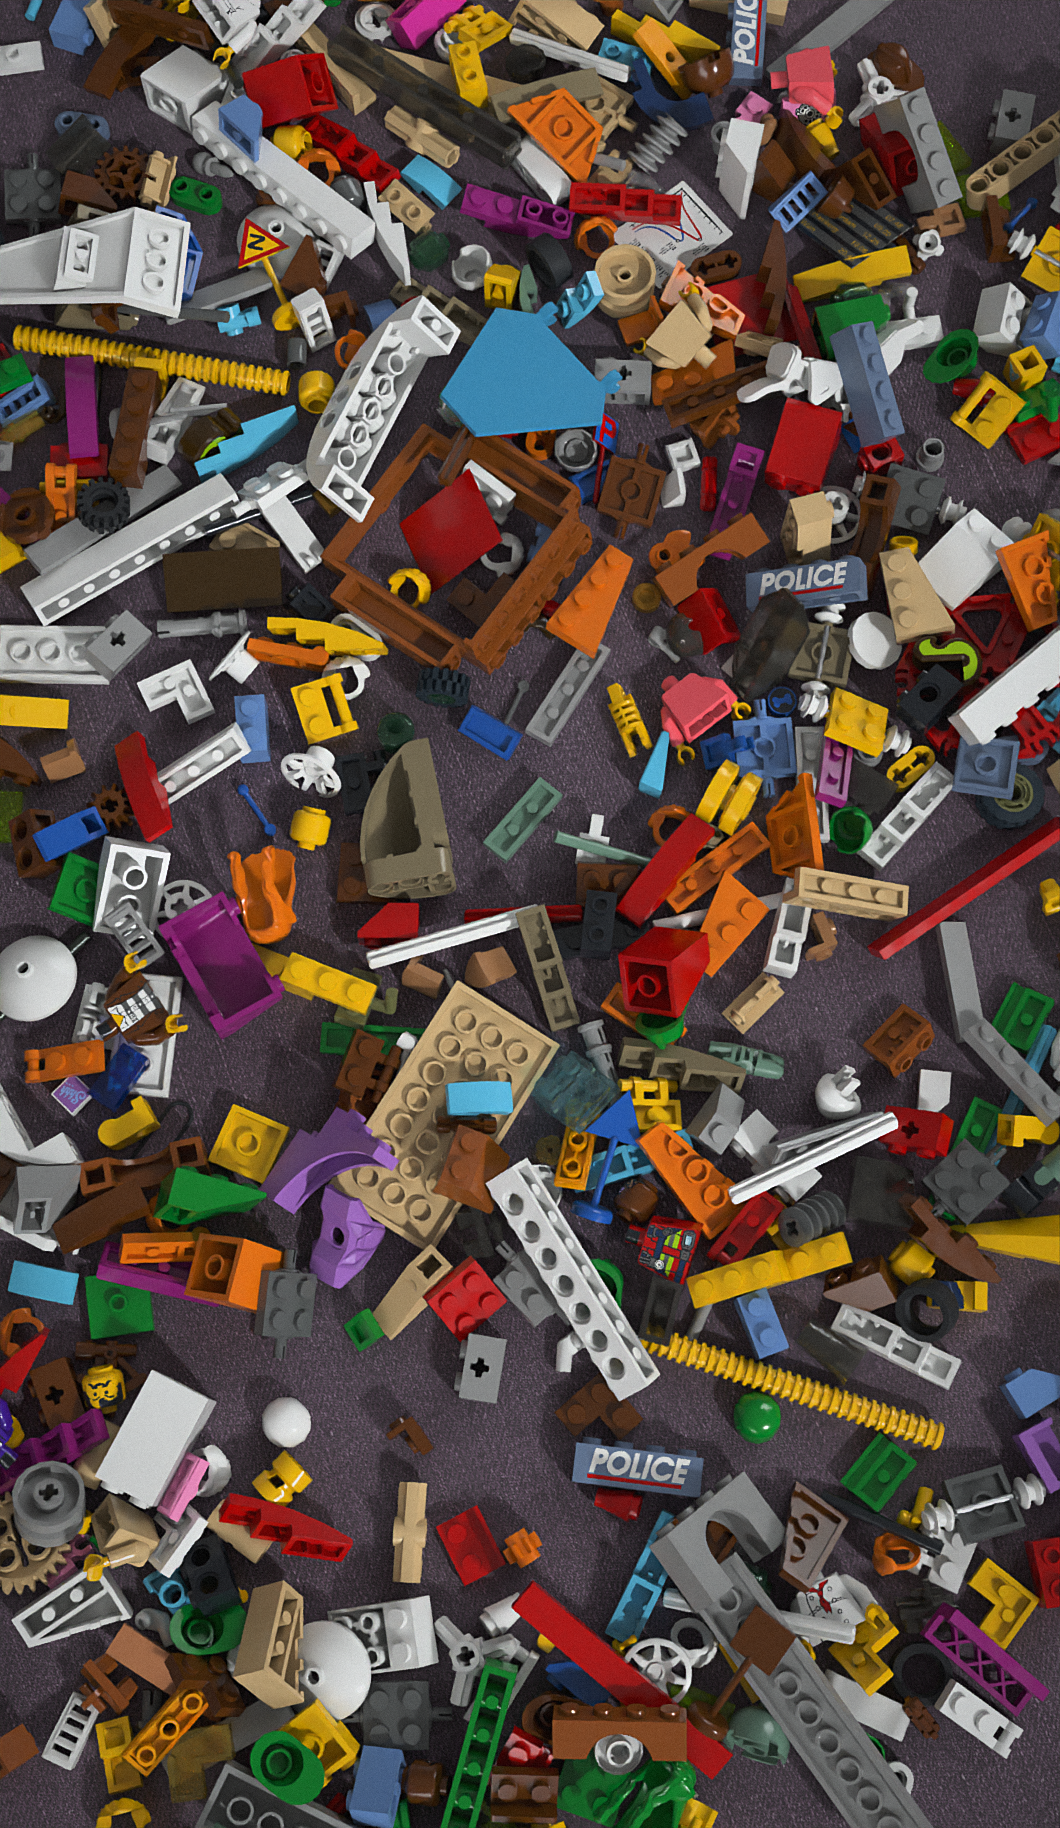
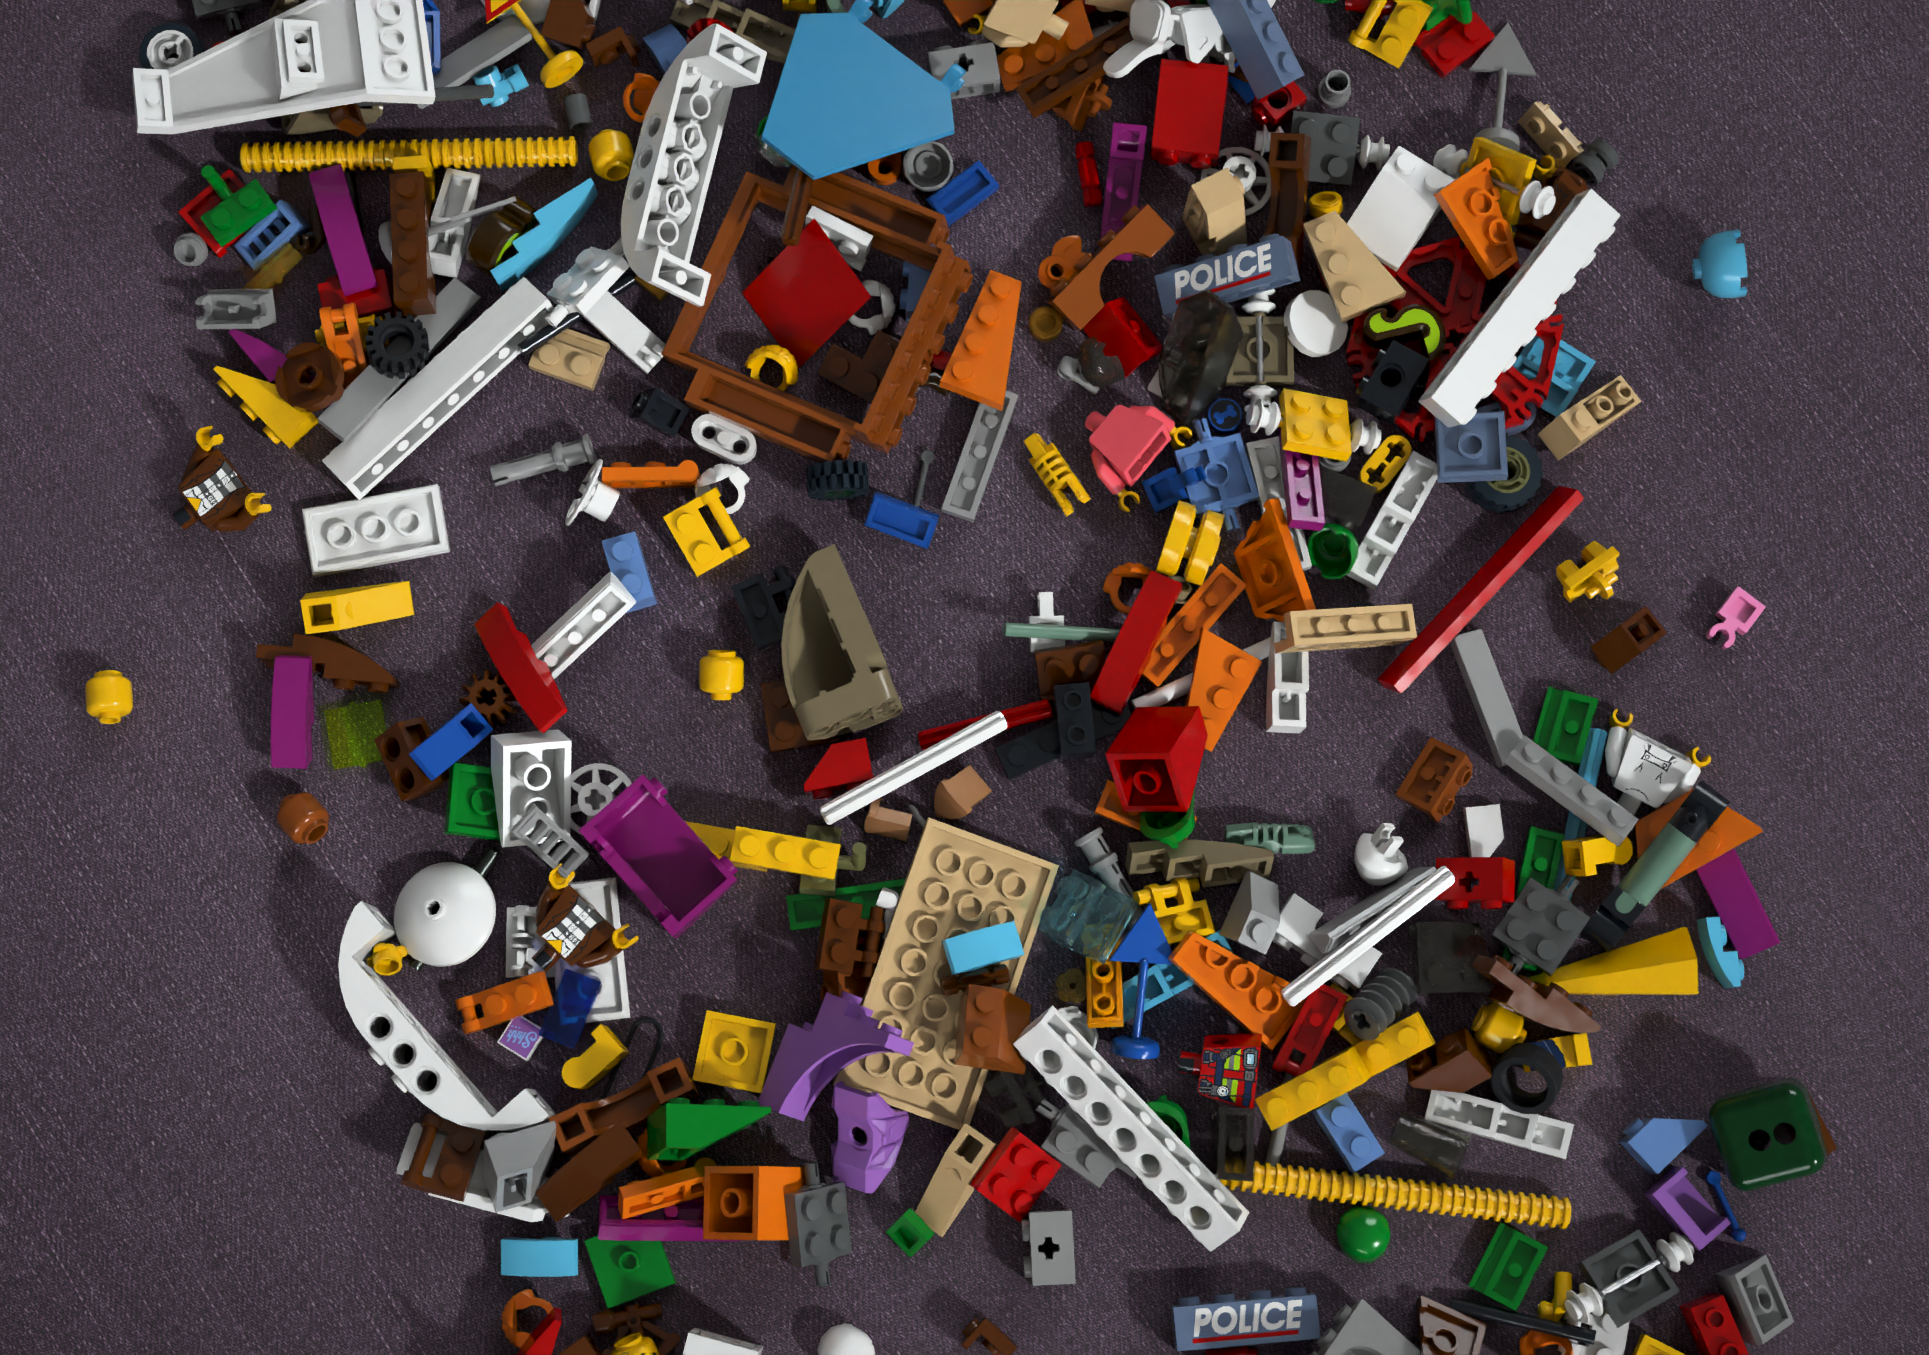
camera: 15 degrees left, 5 degrees up
medium nougat tile [40,738,86,784] -> none
light grey brick [83,609,153,682] -> none
white plate [137,659,215,724] -> none
dark brown tile [162,547,284,612] -> none
orange hair [226,845,297,944] -> none
blue hinge [237,784,276,836] -> none
yellow slope [267,617,388,656] -> none
white wheel [281,746,341,798] -> none
white slope [291,288,337,353] -> none
clear green head [377,712,416,754] -> none
sand green plate [483,777,563,863] -> none
dark tan slope [515,904,581,1033] -> none
reddish brown plate [554,1372,643,1441] -> none
white arm [556,1330,585,1372] -> none
red piece [592,412,619,504] -> none
reddish brown plate [595,443,667,540] -> none
reddish brown head [613,1177,659,1225] -> none
medium azure slope [638,731,669,799] -> none
white slope [660,468,686,508] -> none
white tile [664,438,701,472] -> none
tan hinge [721,972,785,1034] -> none
medium nougat bracket [805,911,838,962] -> none

